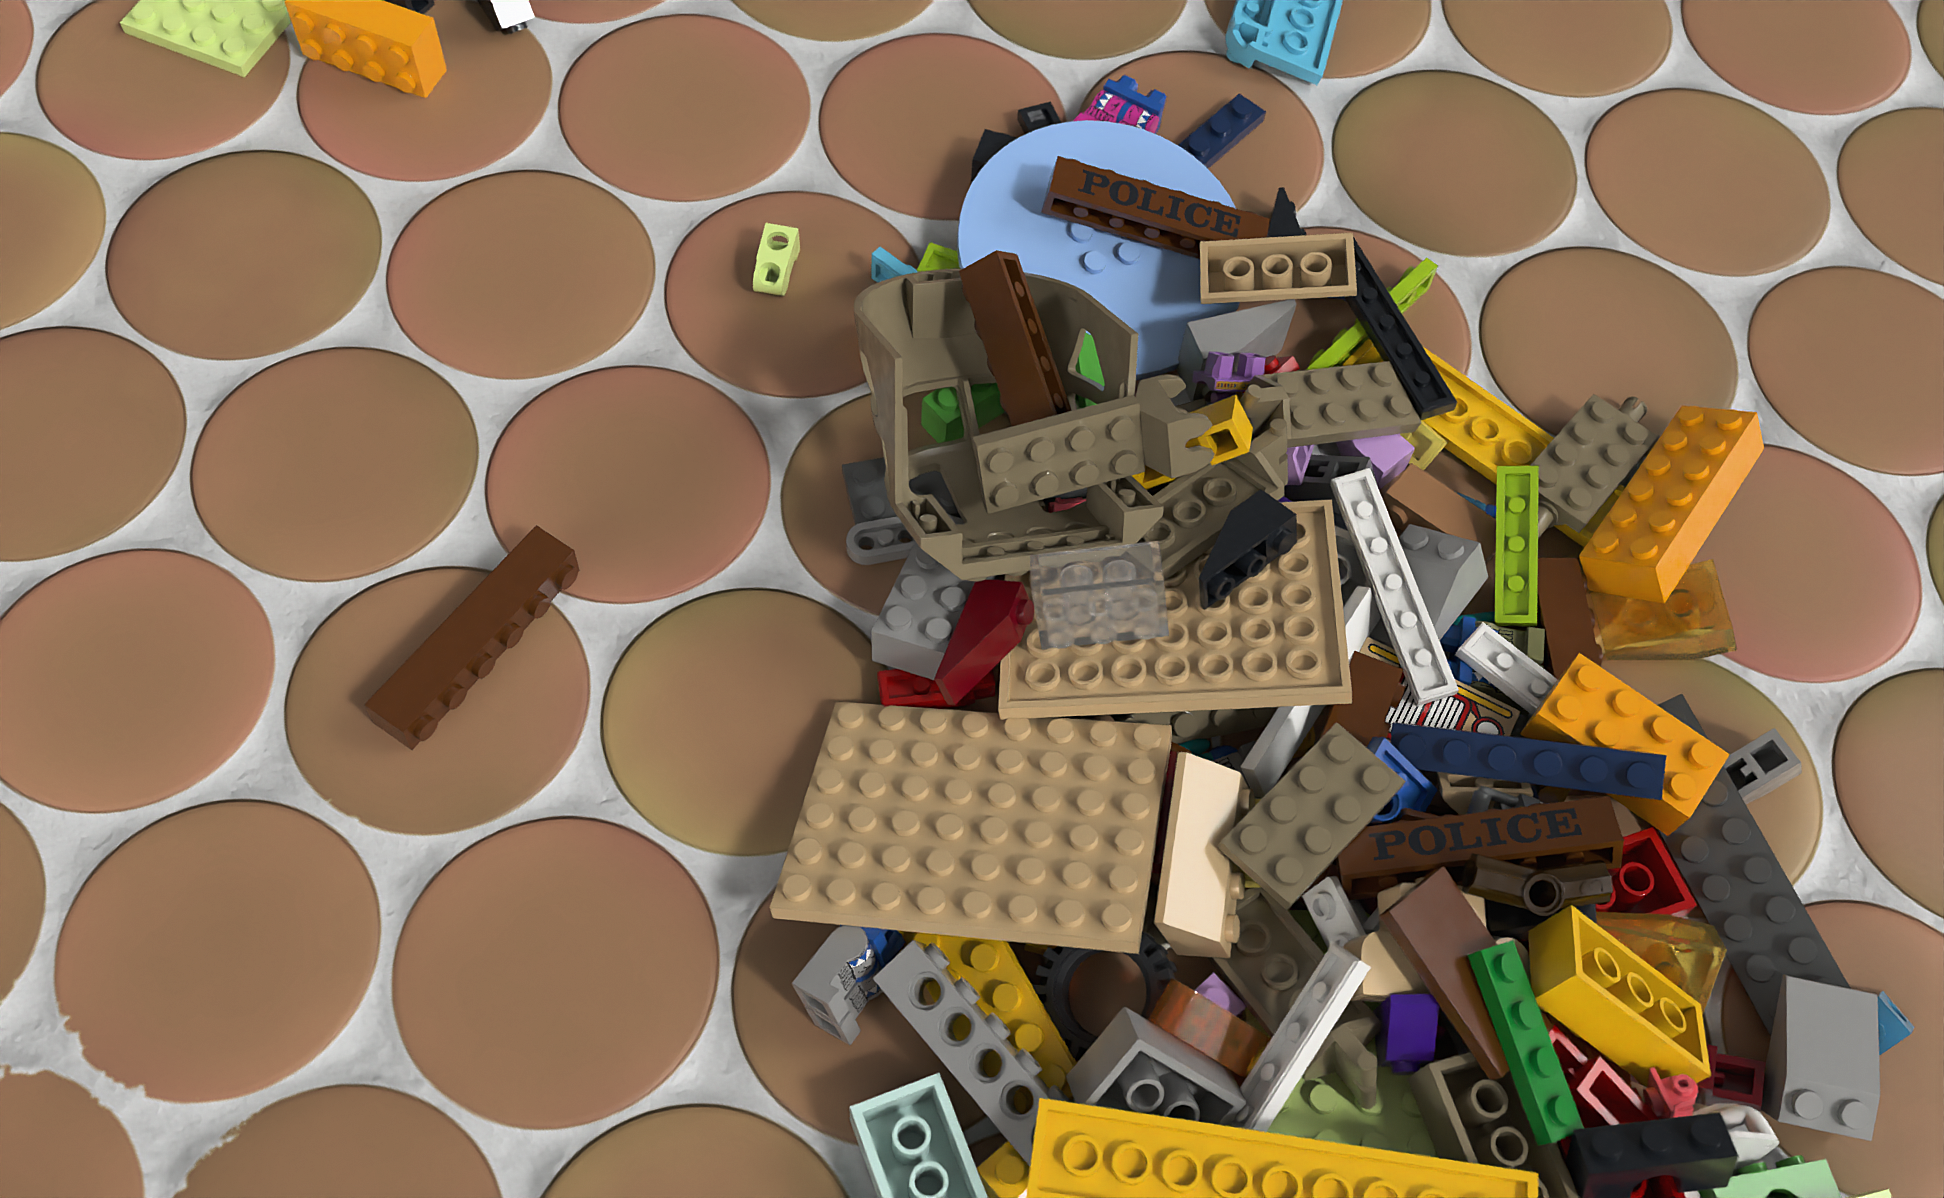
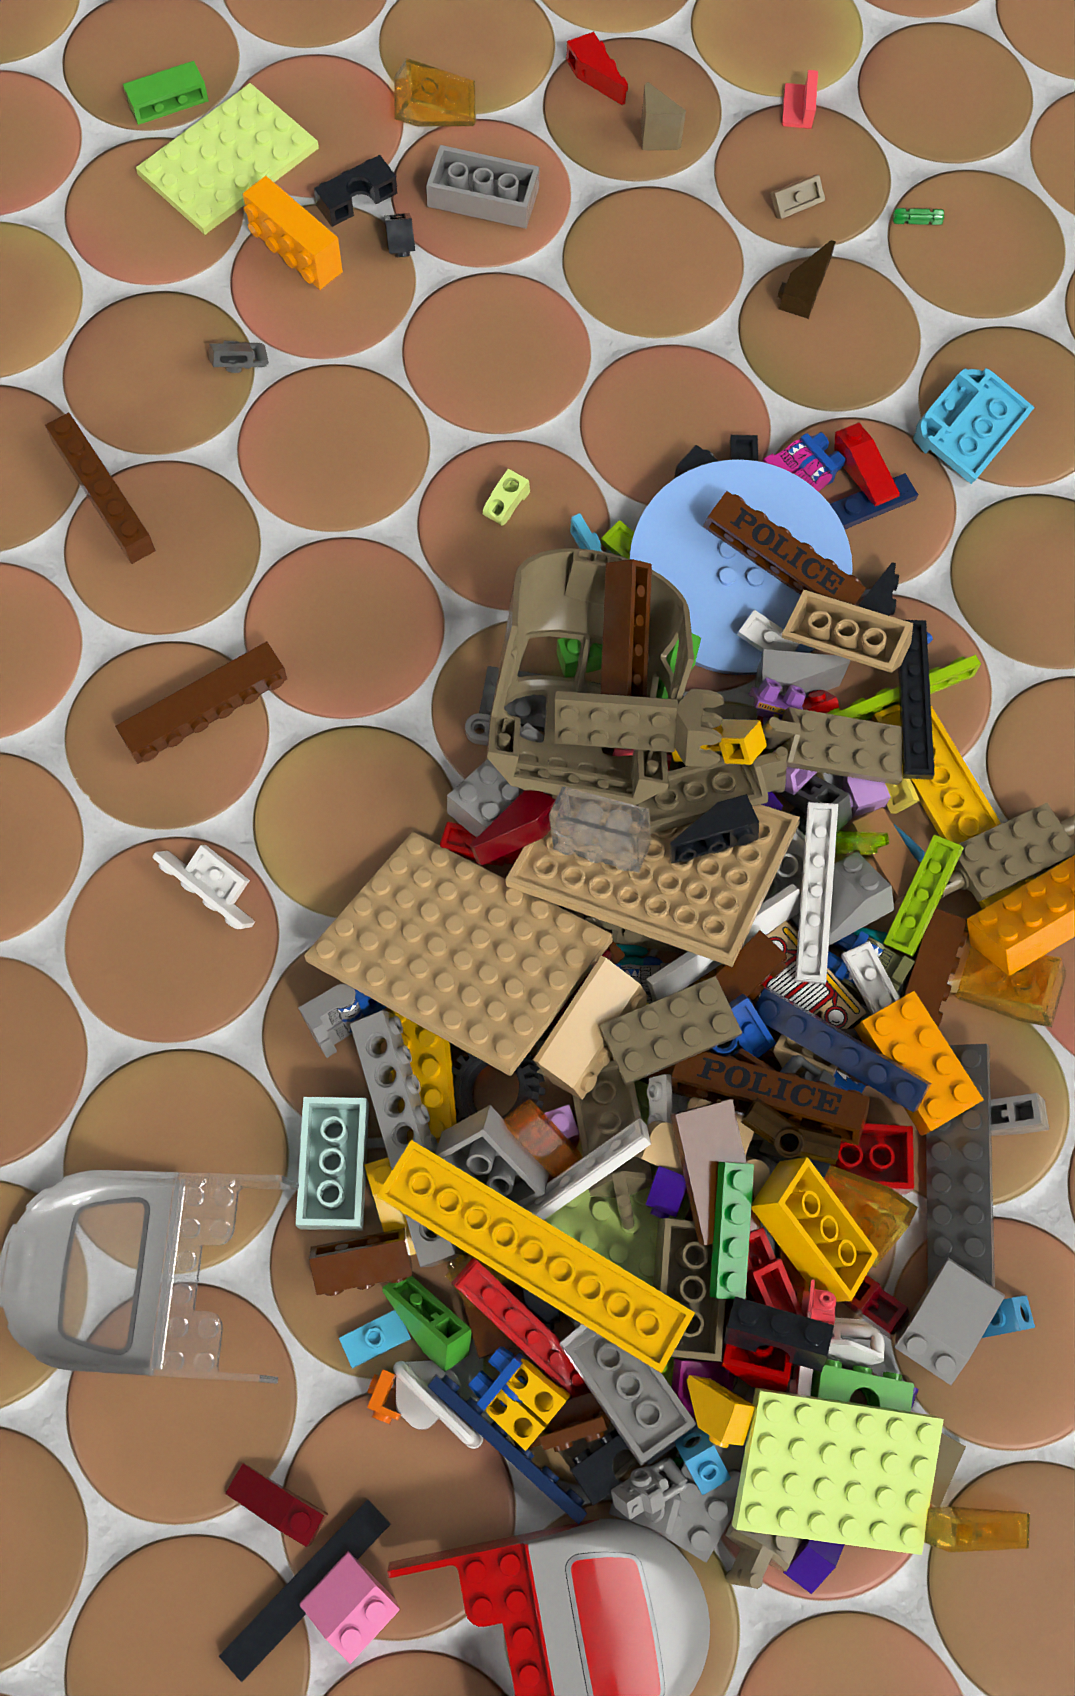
camera: 25 degrees right, 10 degrees up
none -> reddish brown brick [45,412,156,564]
none -> white bracket [152,845,255,929]
none -> dark grey piece [209,341,269,373]
none -> white plate [737,610,800,652]
none -> red slope [834,422,900,506]
none -> clear neon green plate [835,831,889,855]

